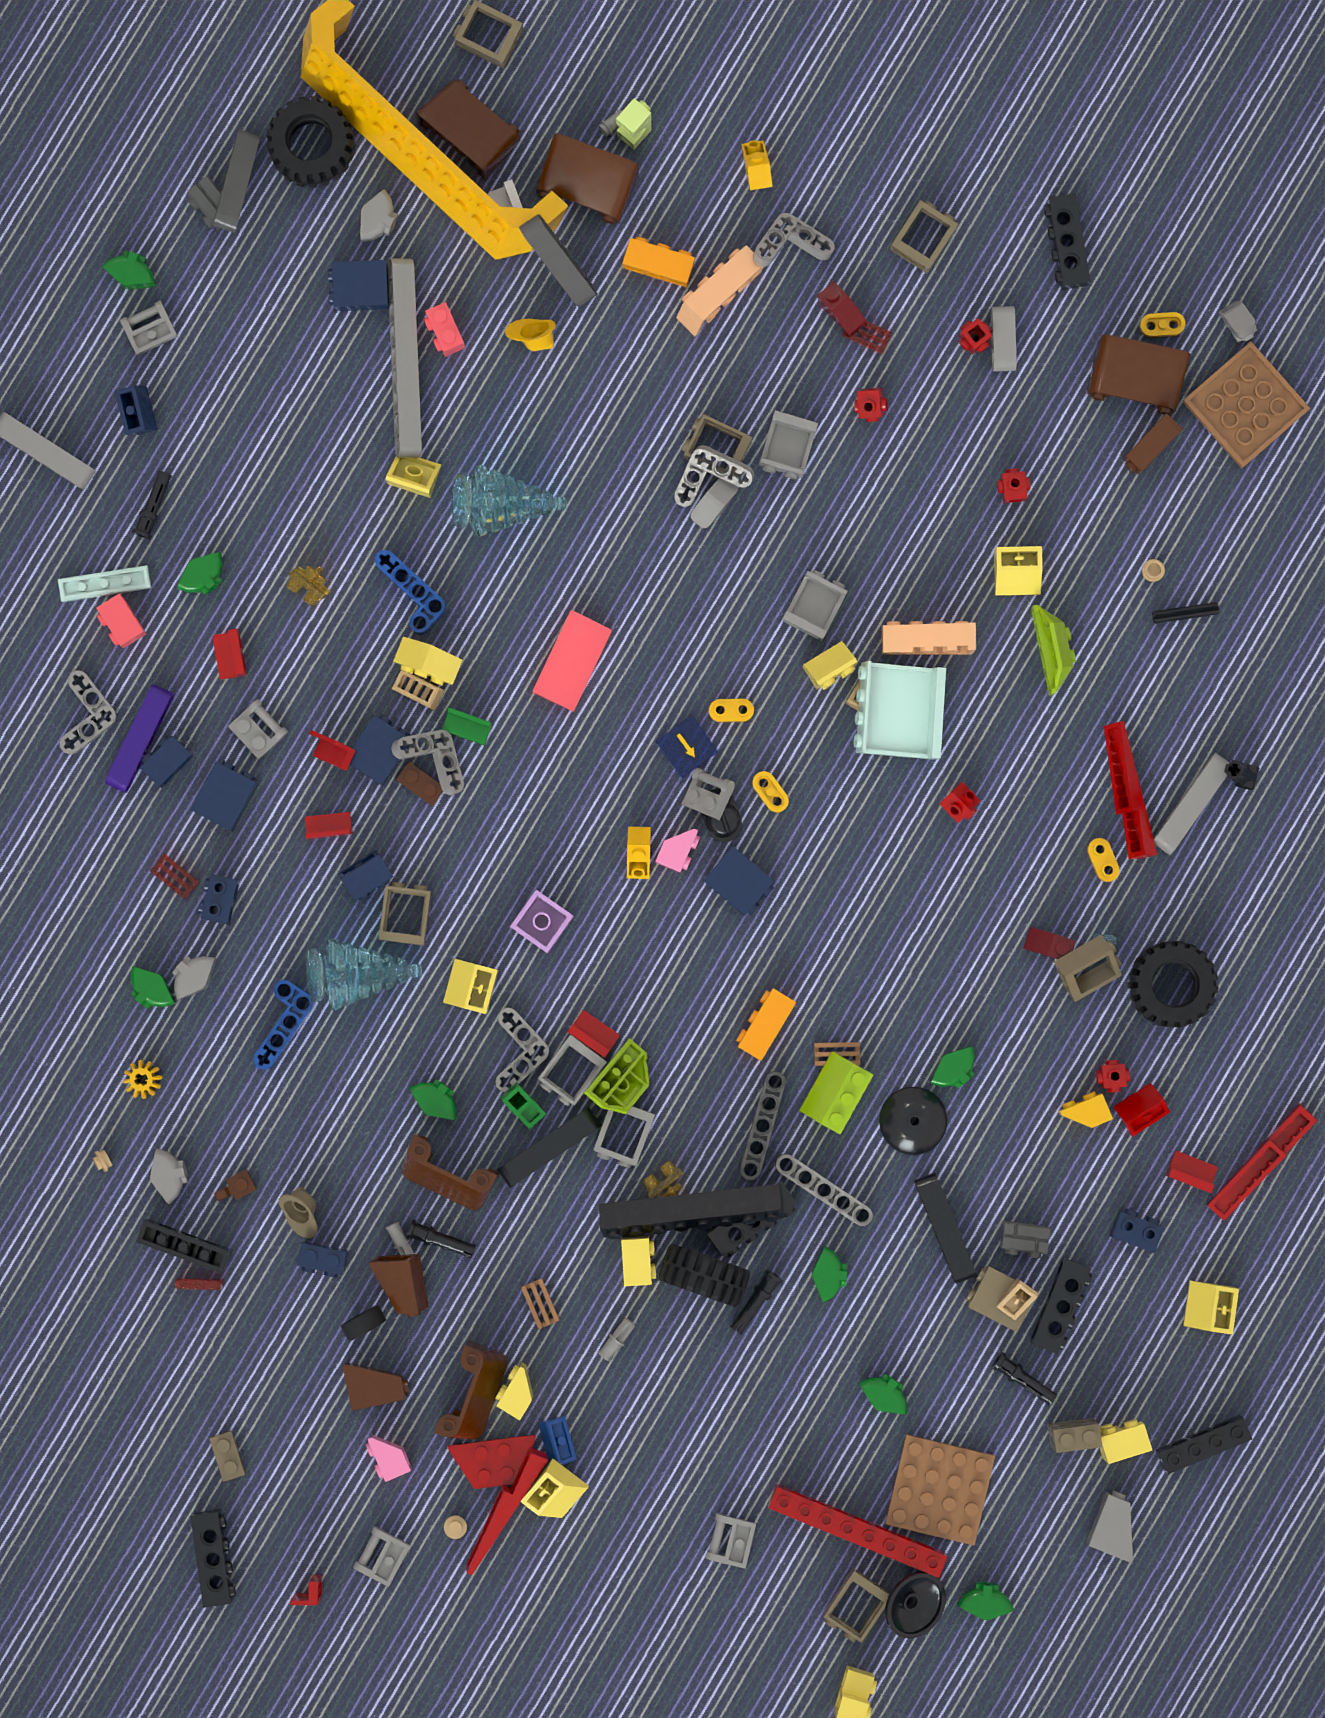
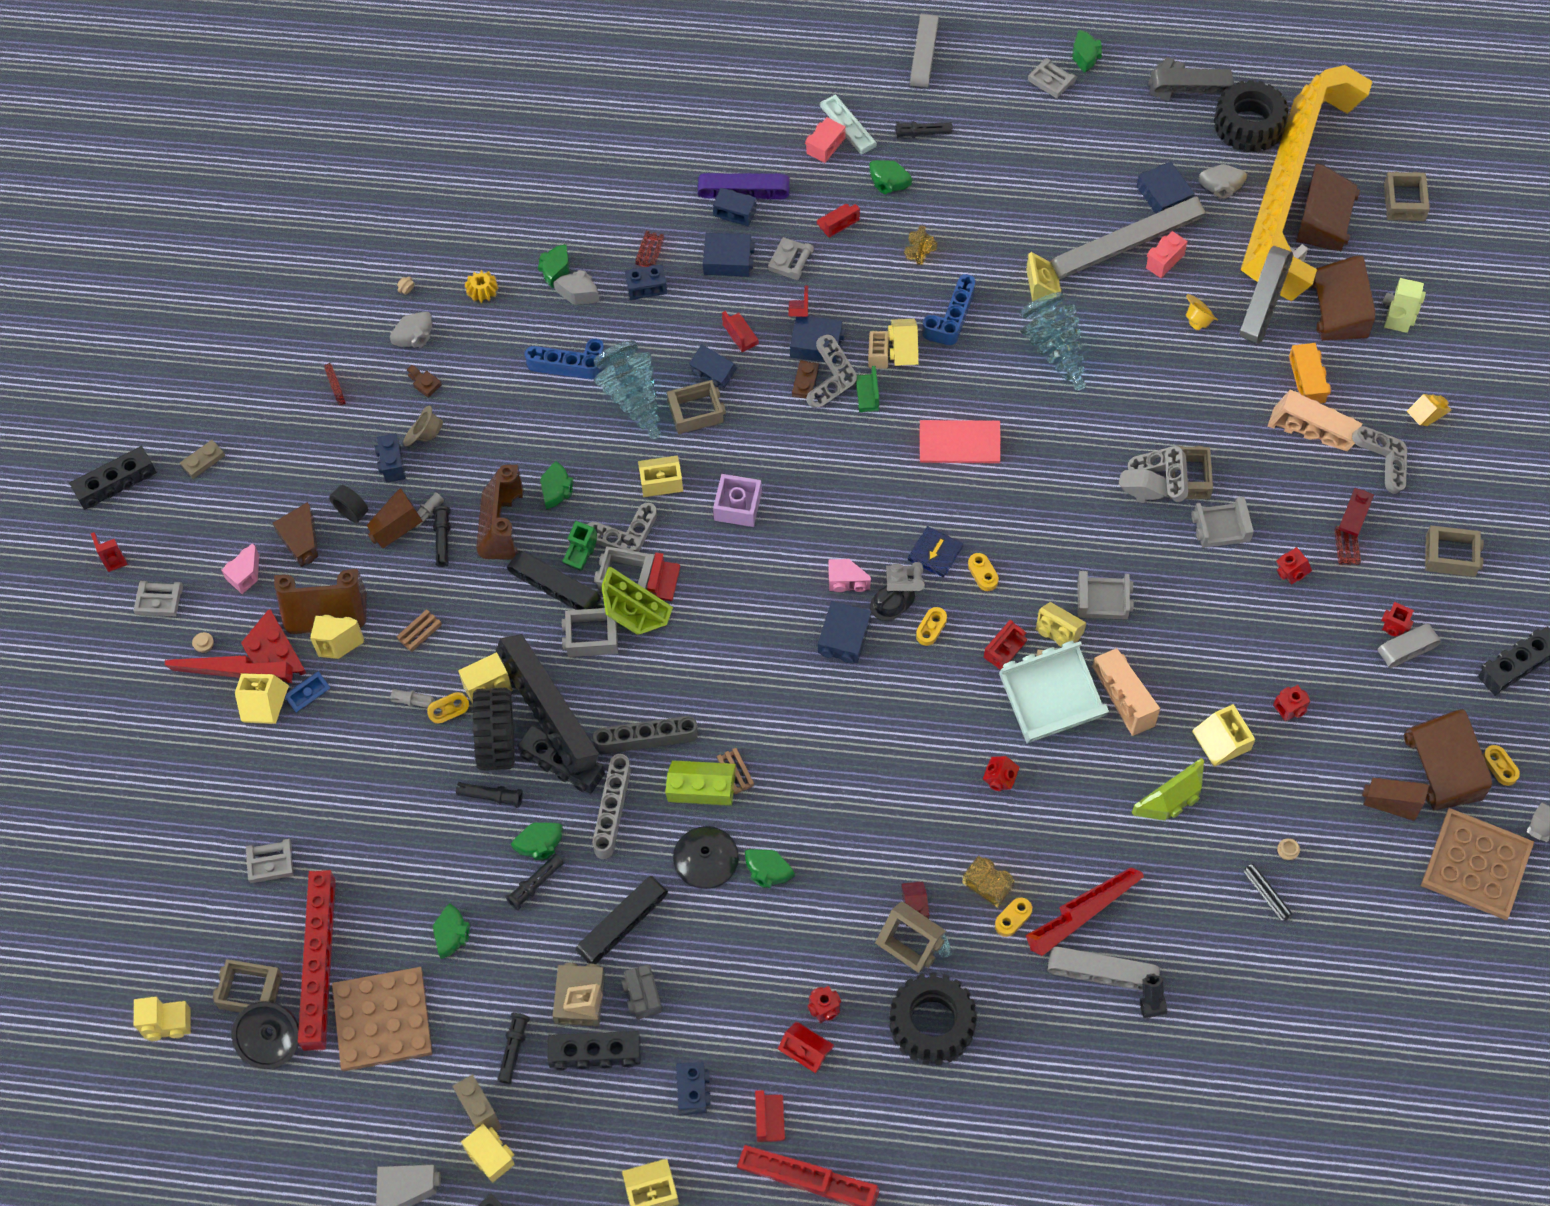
camera: 70 degrees right, 25 degrees down
light grey beam [60,670,117,755] -> none
dark blue brick [115,385,158,435] -> none
black brick [136,1219,233,1273] -> none
yellow slope [627,827,651,879] -> none
clear yellow hips [643,1161,684,1198] -> none
light orange brick [736,988,796,1061] -> none
green piece [956,1582,1014,1621] -> none
yellow slope [1058,1091,1113,1128] -> none
none -> yellow plate [427,692,469,723]
none -> black pin [505,854,564,910]
none -> clear yellow brick [962,855,1015,908]
none -> red hinge [984,620,1027,670]

